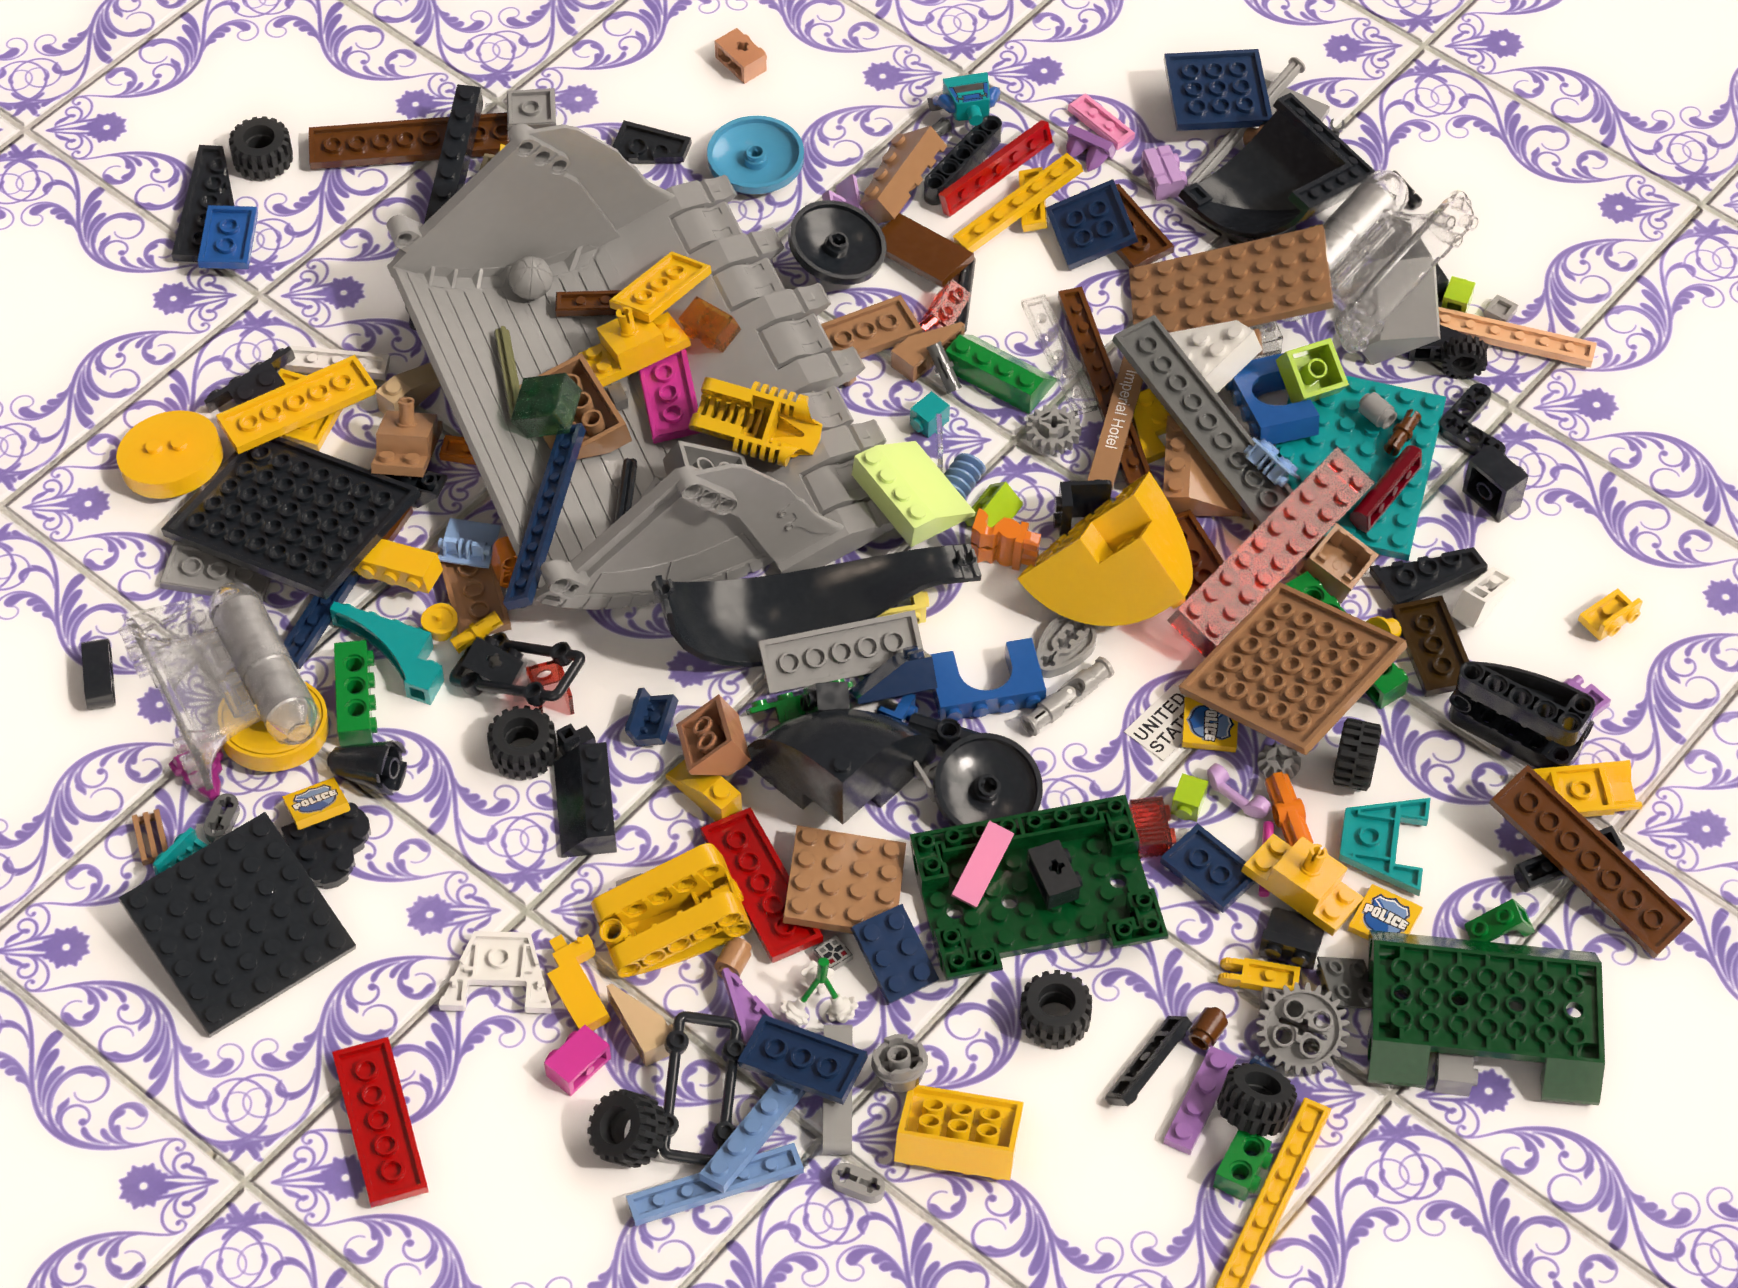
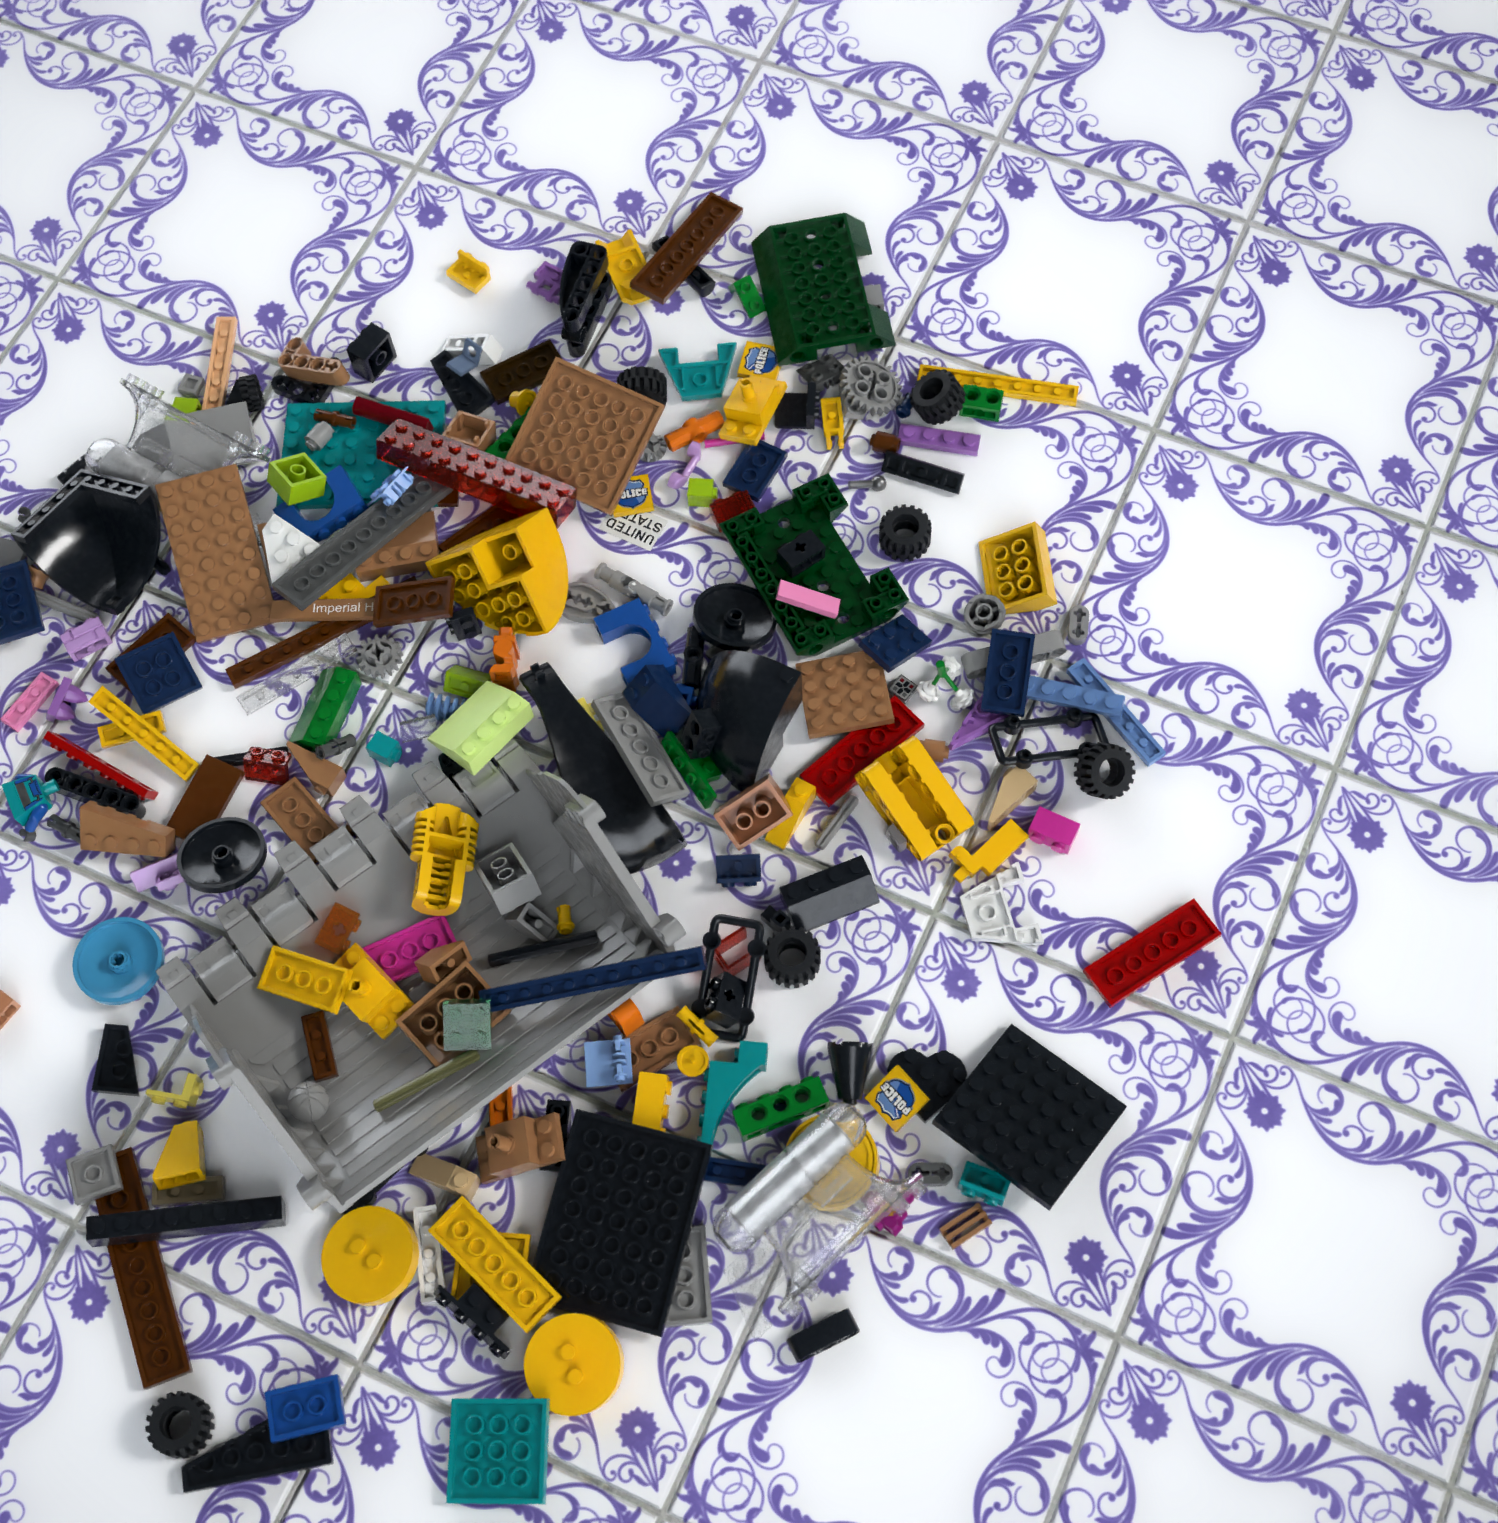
camera: 100 degrees left, 10 degrees up
none -> medium nougat beam [278,337,350,386]
none -> yellow brick [321,1206,419,1306]
none -> reddish brown plate [373,575,455,628]
none -> medium nougat slope [415,940,472,985]
none -> sand blue bracket [446,338,482,376]
none -> teal plate [446,1398,550,1504]
none -> light grey axle [814,794,859,850]
none -> flat silver bar [848,475,887,491]

